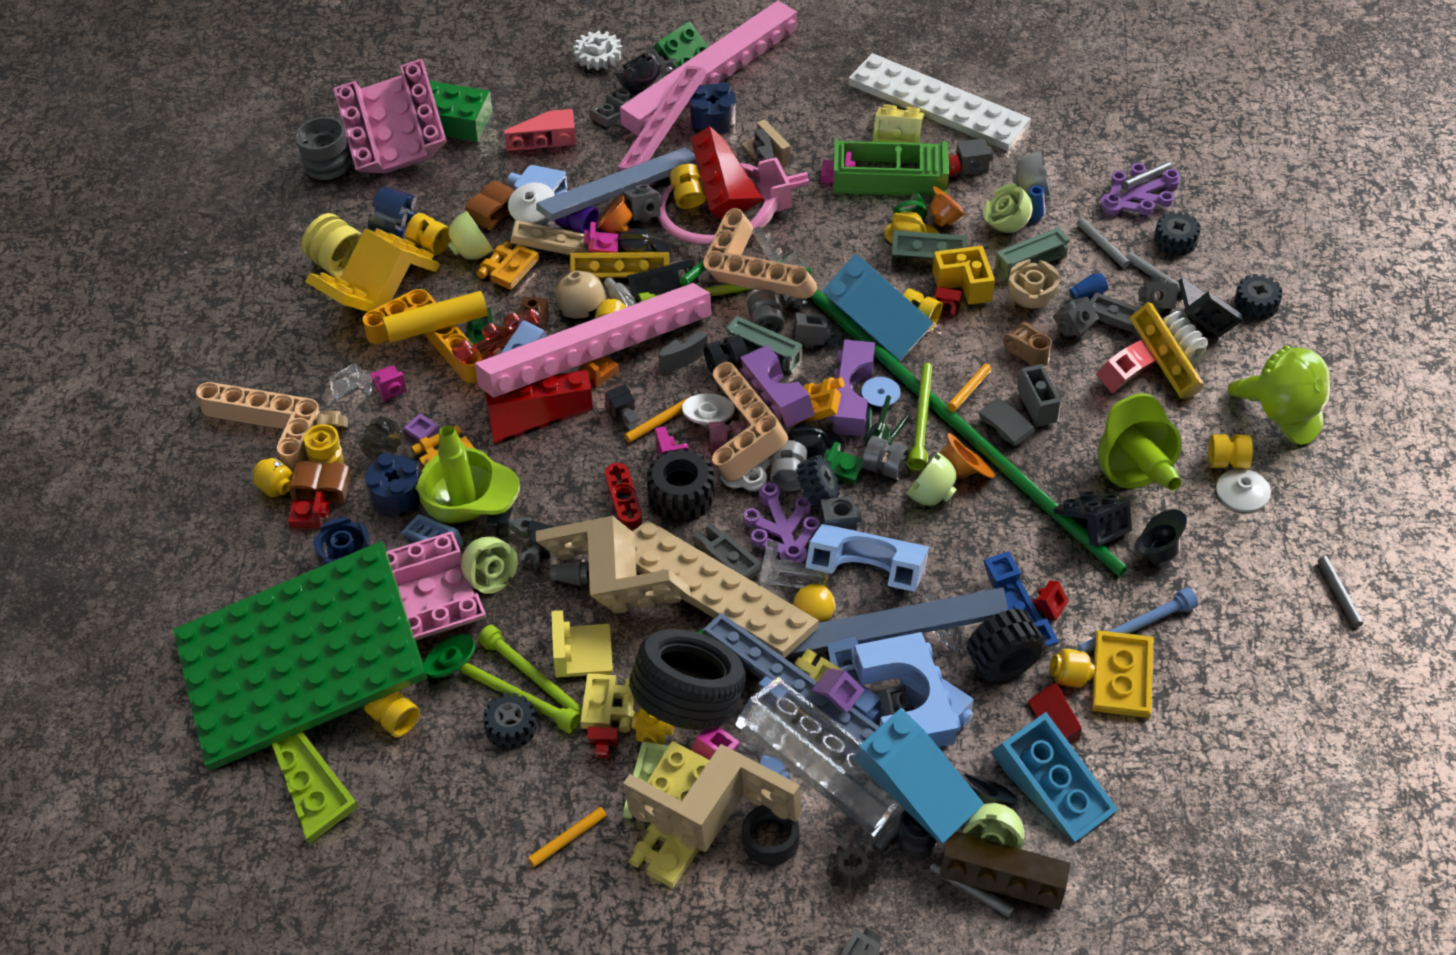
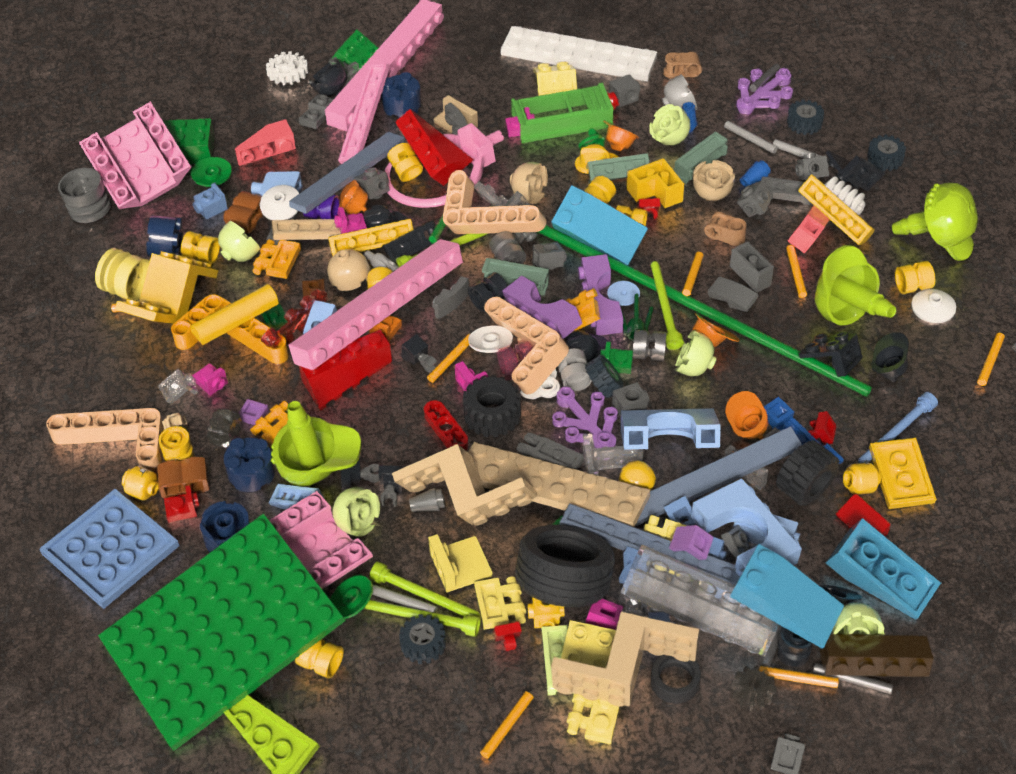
camera: 15 degrees left, 0 degrees up
none -> medium blue plate [39,489,179,609]
none -> green dish [191,157,232,187]
none -> medium blue brick [193,183,228,220]
none -> light grey bar [372,584,437,613]
none -> tan cylinder [510,162,548,204]
none -> yellow wheel [584,176,616,204]
none -> medium nougat piece [663,52,702,79]
none -> orange piece [725,391,769,440]
none -> light orange bar [758,666,839,688]
none -> light orange bar [786,245,807,298]
none -> light orange bar [977,333,1005,386]

